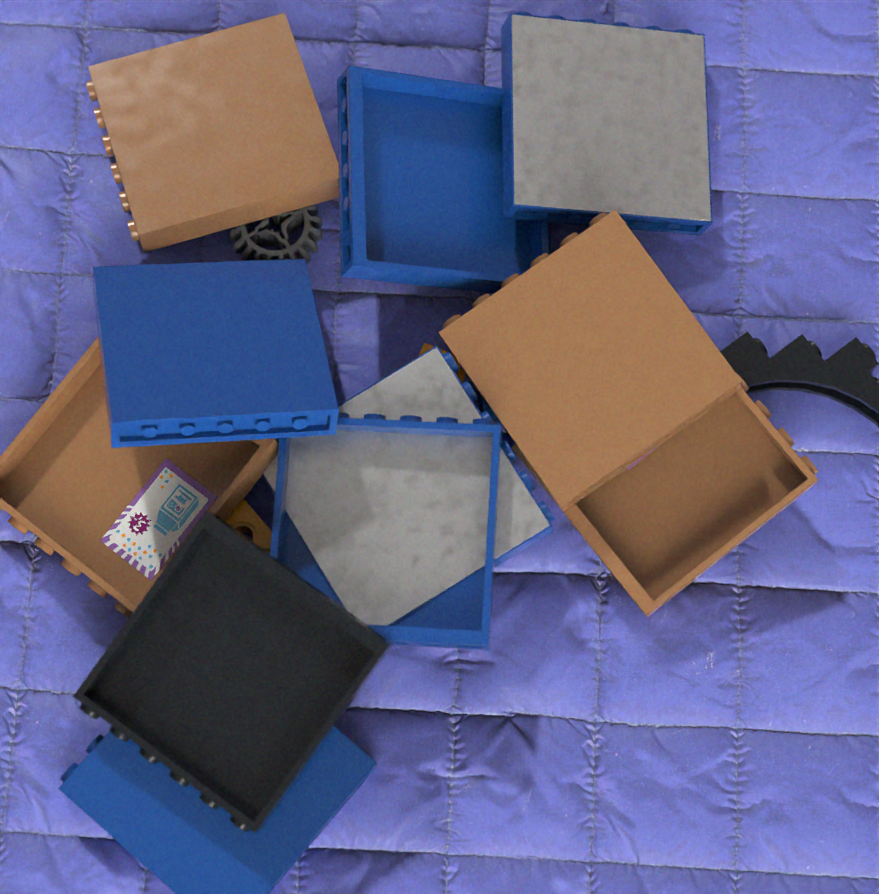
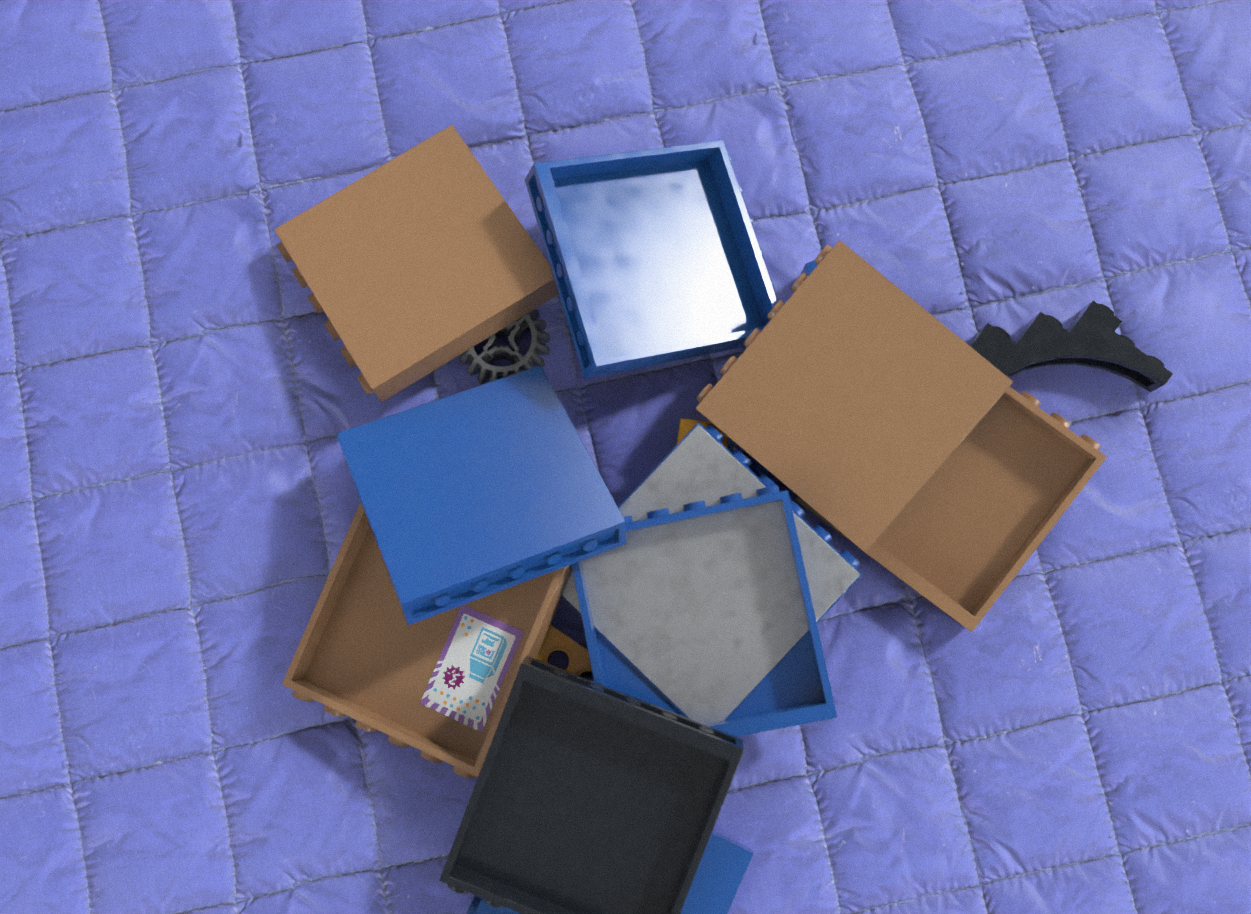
camera: 10 degrees left, 5 degrees up
flat silver panel [501,12,713,235] -> none

